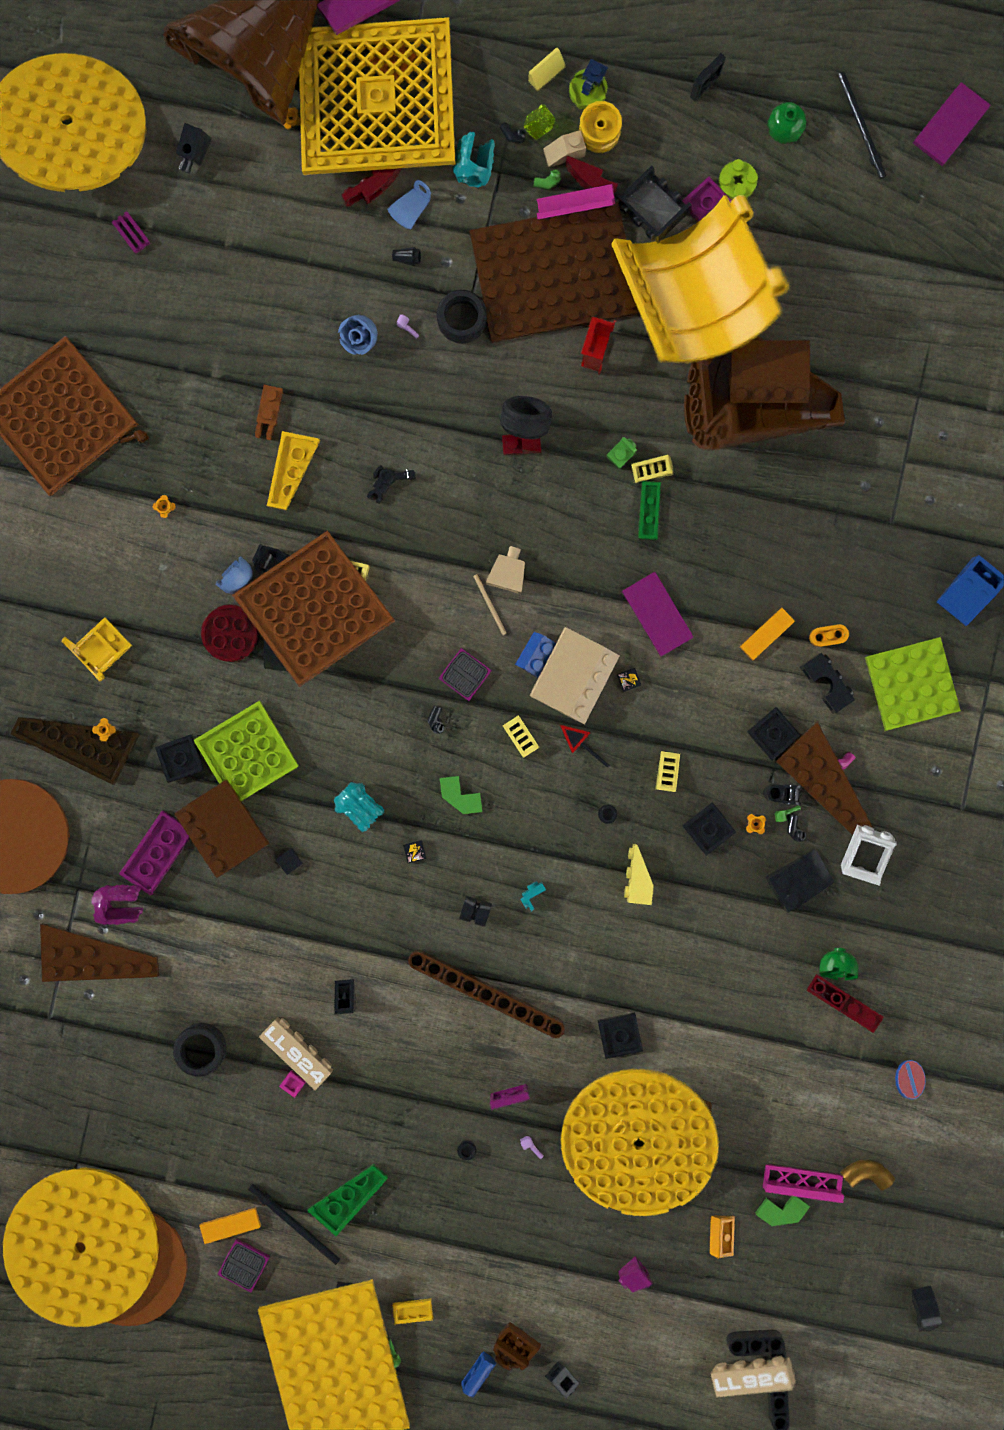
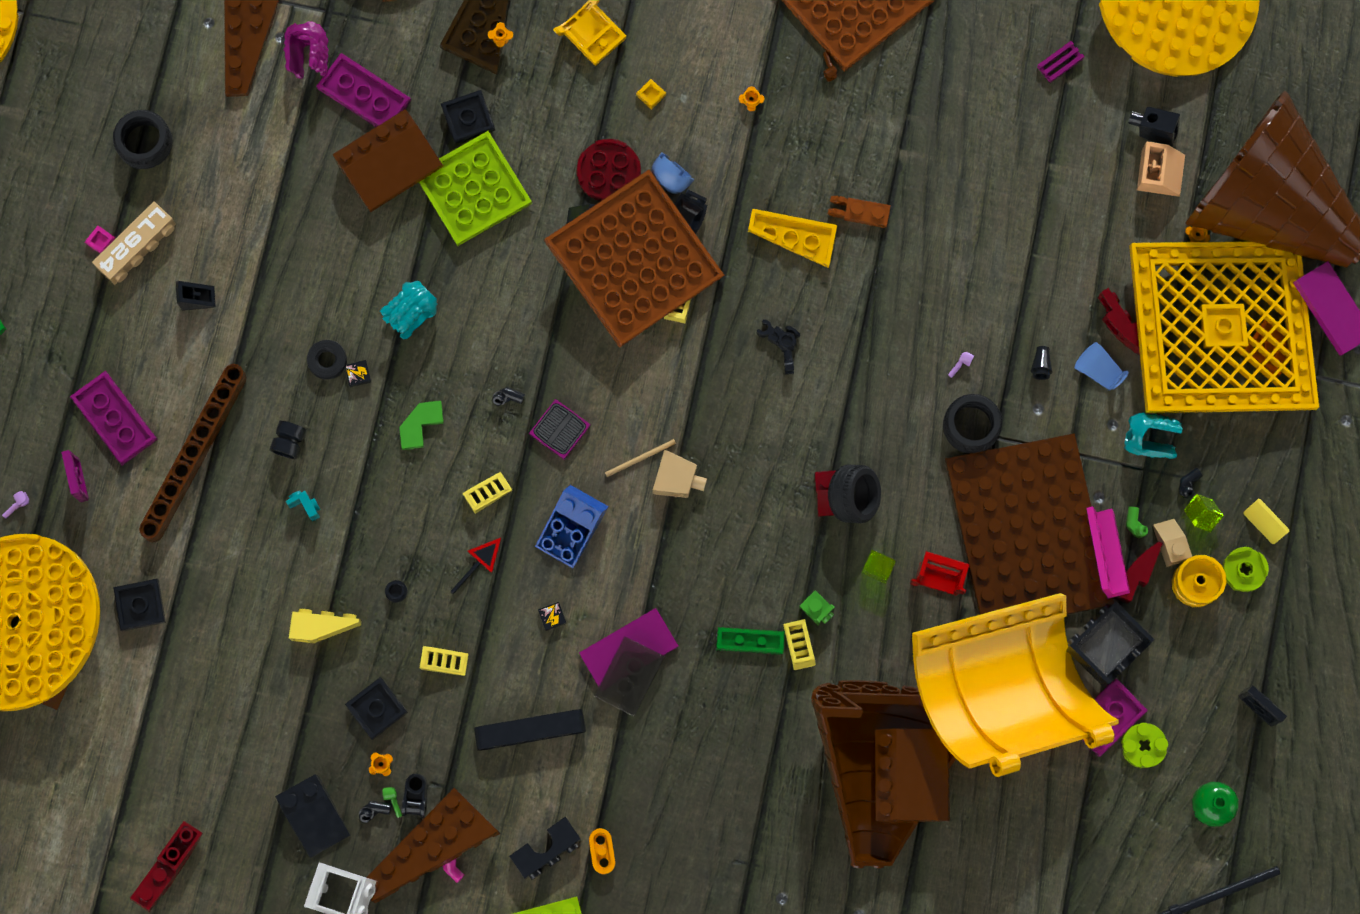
camera: 85 degrees right, 10 degrees down
black tile [276,848,303,875] -> none
medium blue cylinder [338,314,378,355] -> none
black plate [457,1140,477,1161] -> none
tan slope [530,627,619,724] -> none
dark blue plate [581,59,608,96] -> none
light orange tile [740,608,795,661] -> none
black plate [746,707,801,761] -> none
green cylinder [819,948,859,981] -> none
none -> magenta tile [70,370,158,466]
none -> black tyre [307,340,347,380]
none -> black beam [474,709,586,751]
none -> clear smoke tile [594,636,665,717]
none -> yellow tile [636,79,666,110]
none -> clear neon green panel [861,550,896,584]
none -> light nougat slope [1137,142,1185,197]

